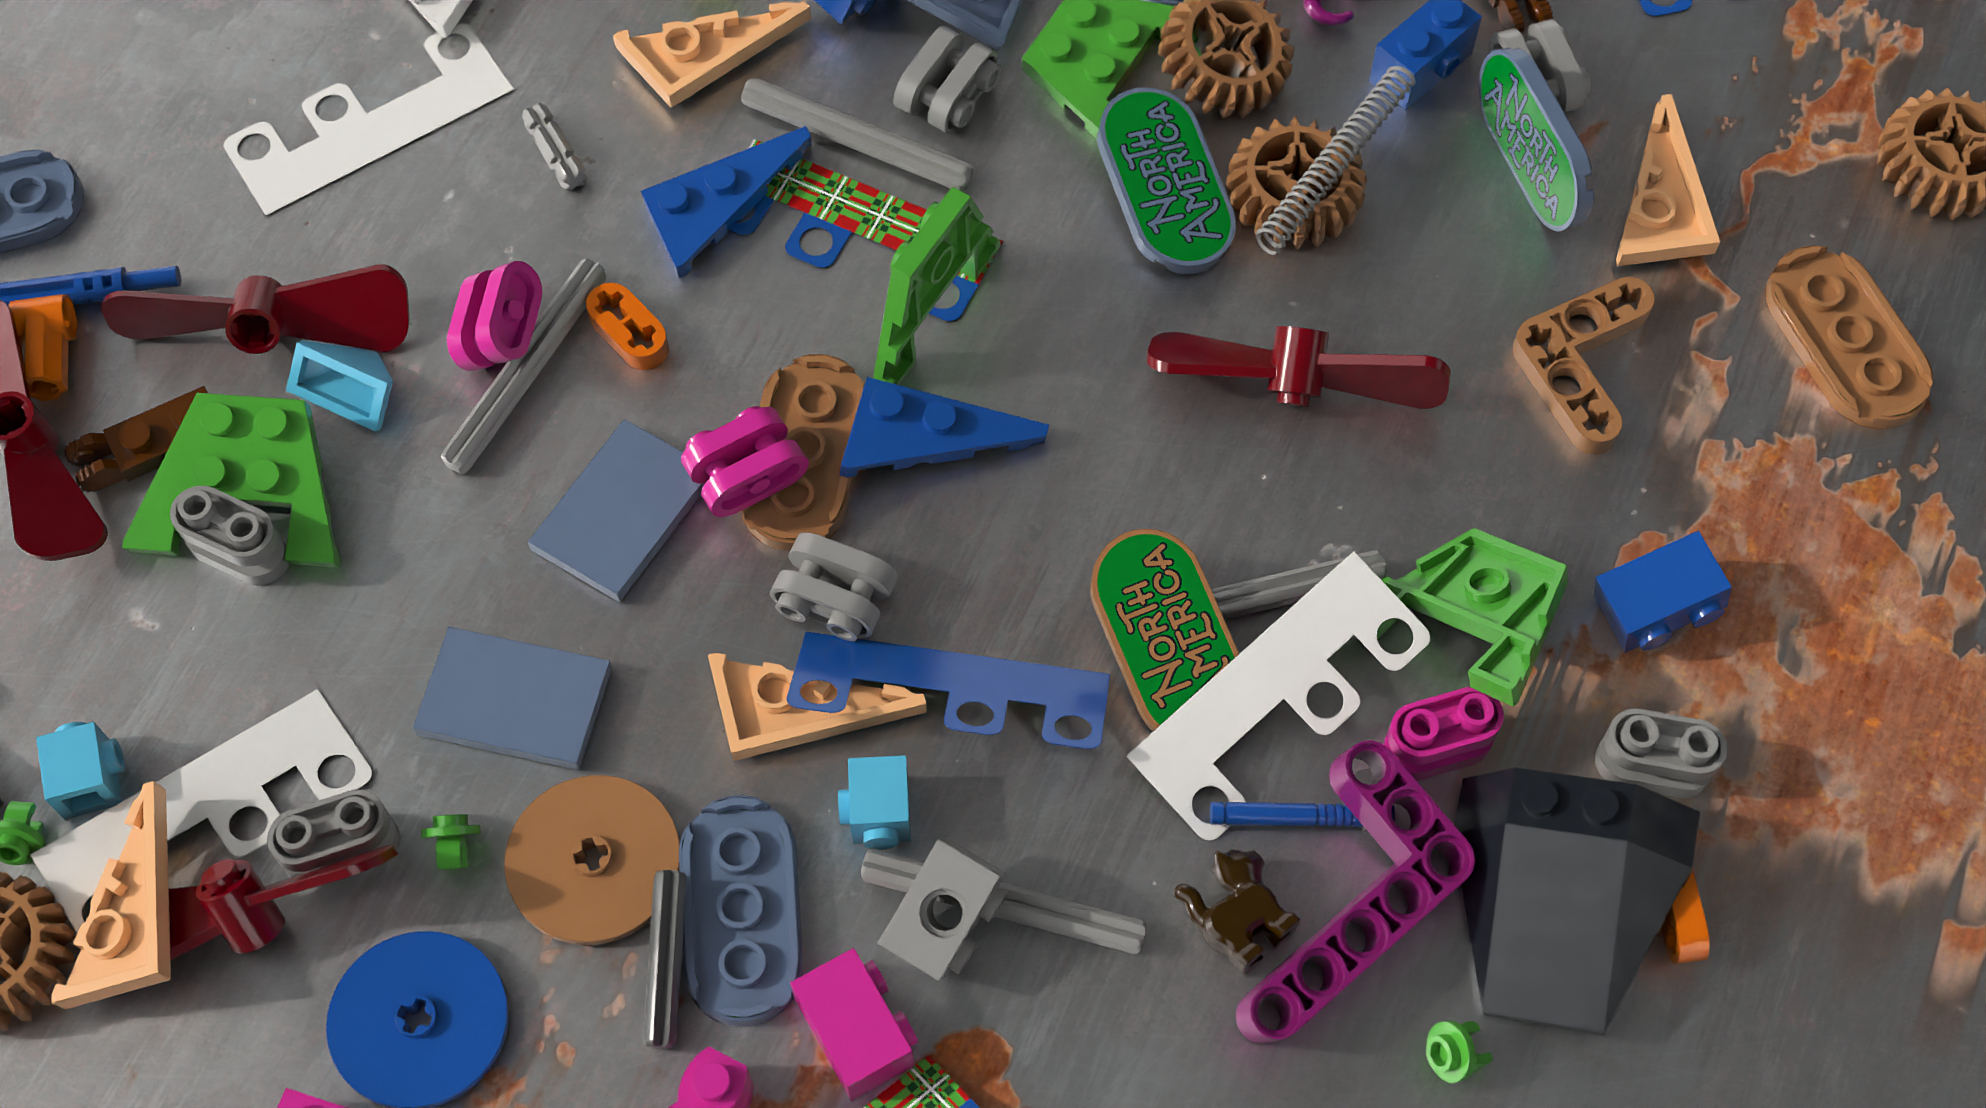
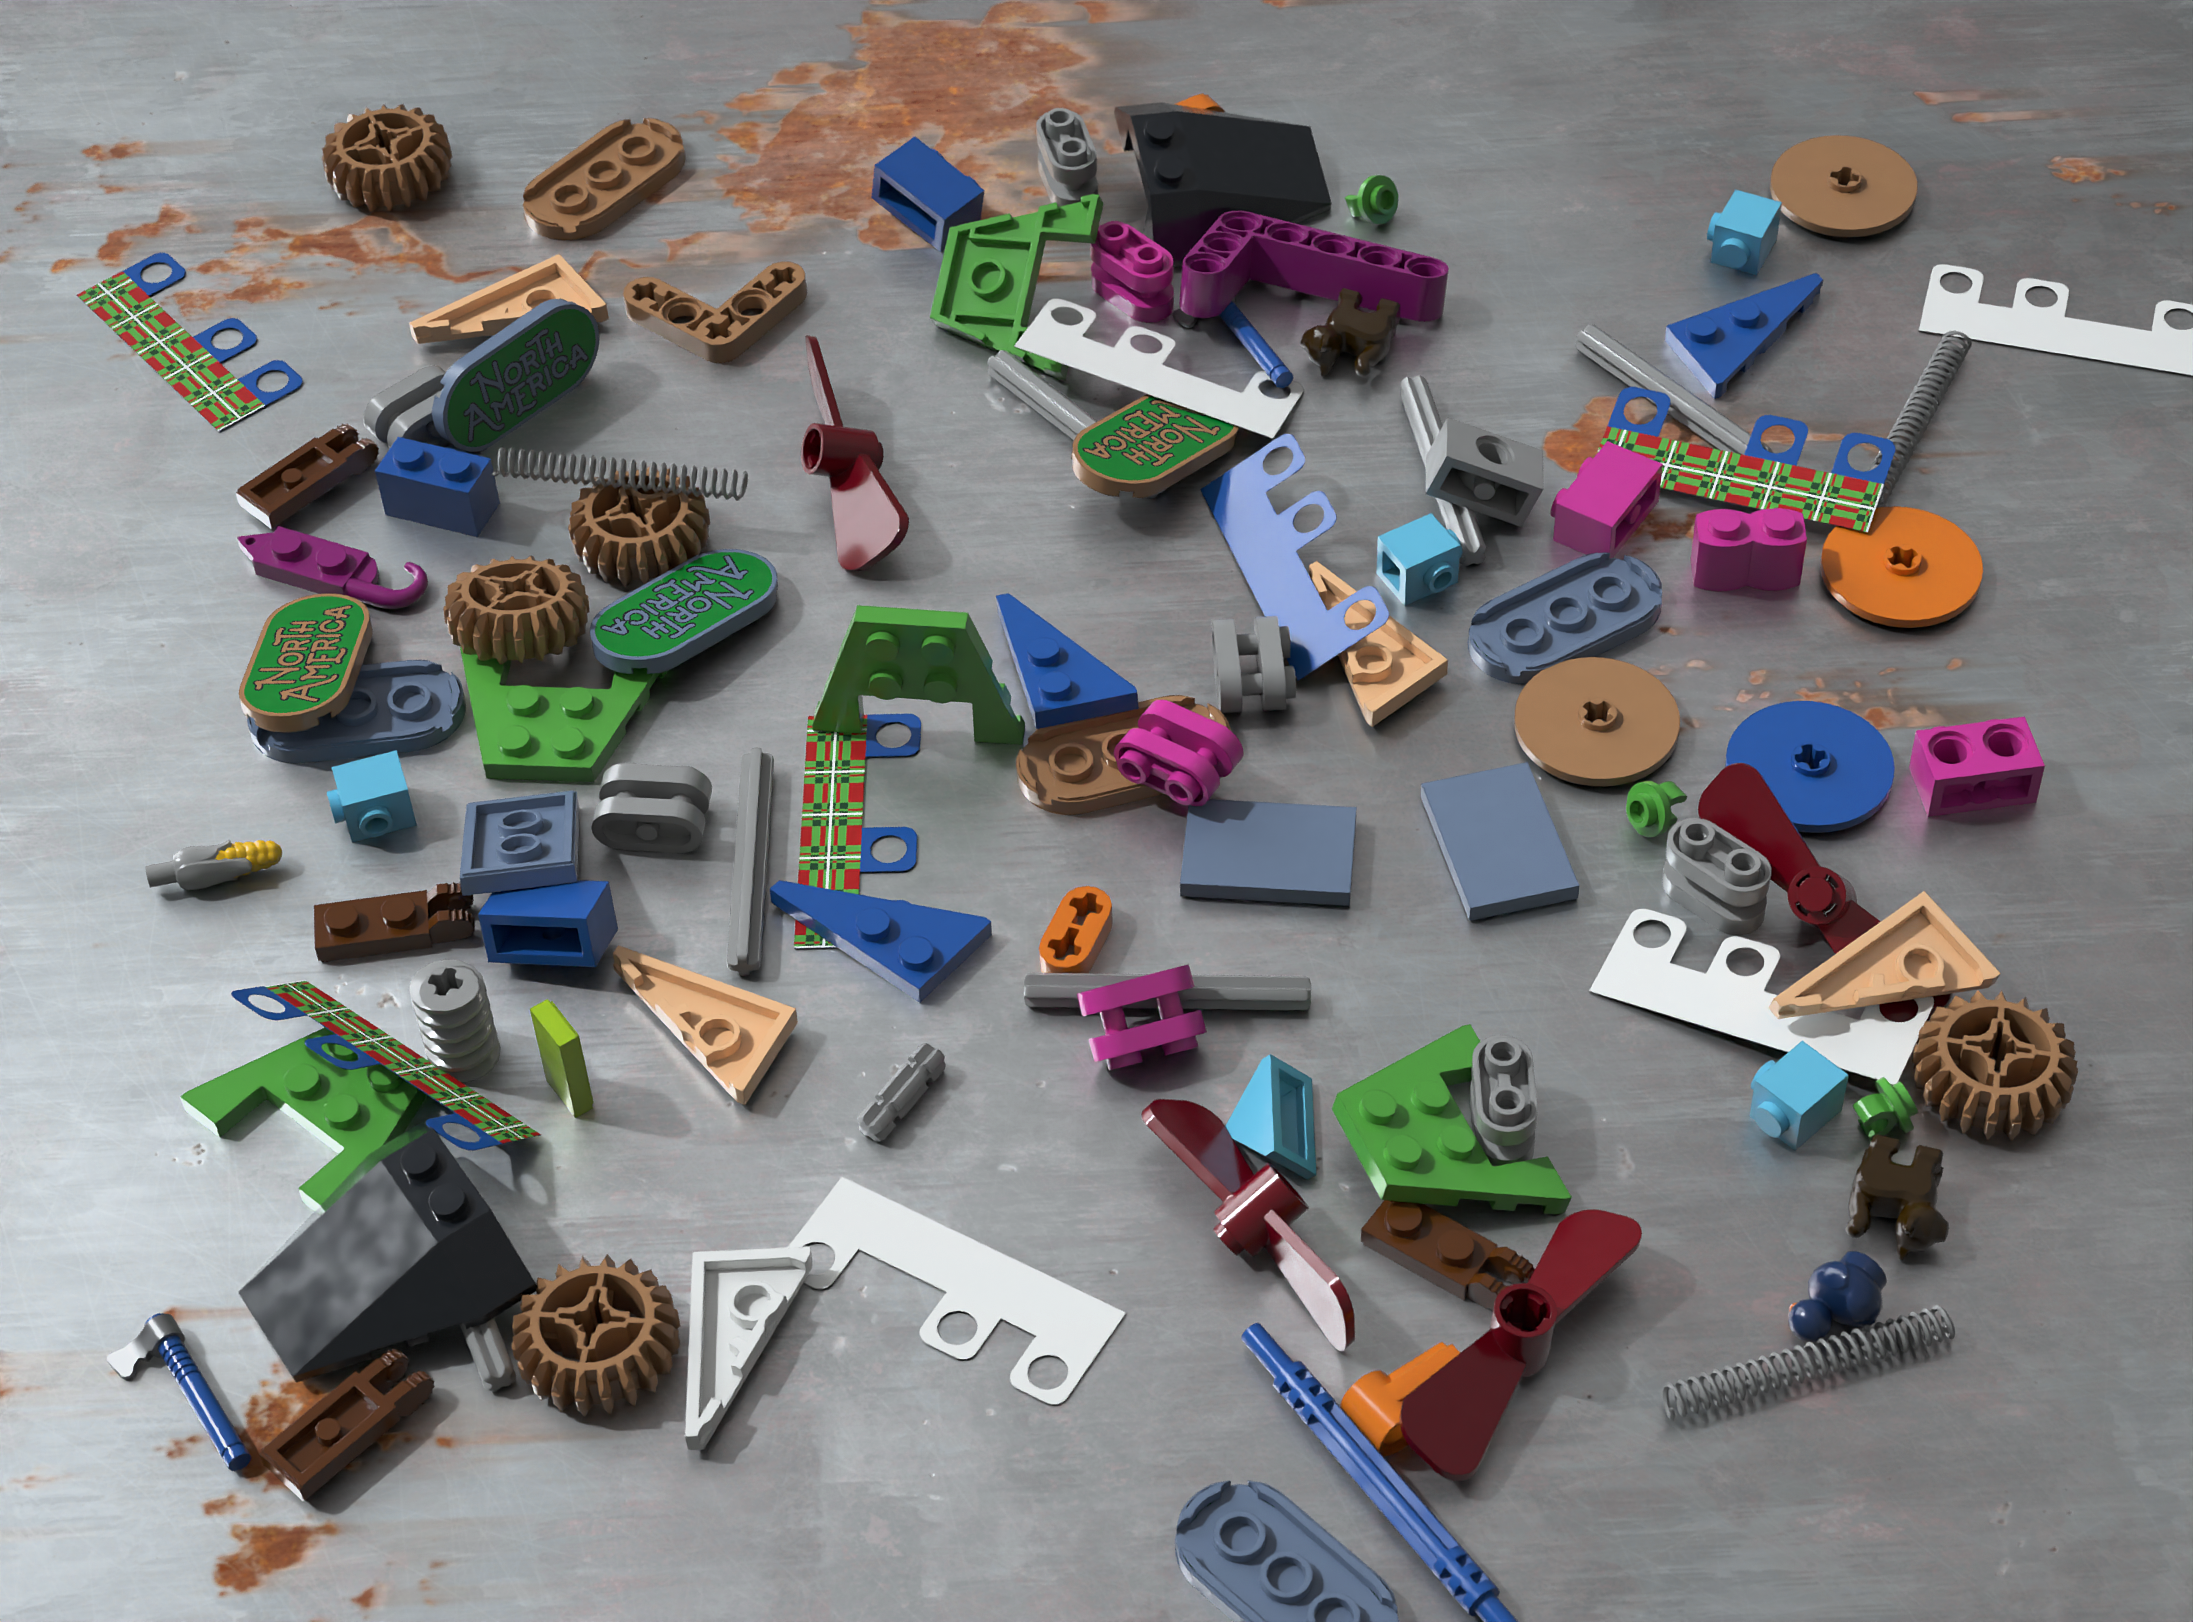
camera: 115 degrees left, 15 degrees down
dark grey axle [643,870,687,1049] -> none

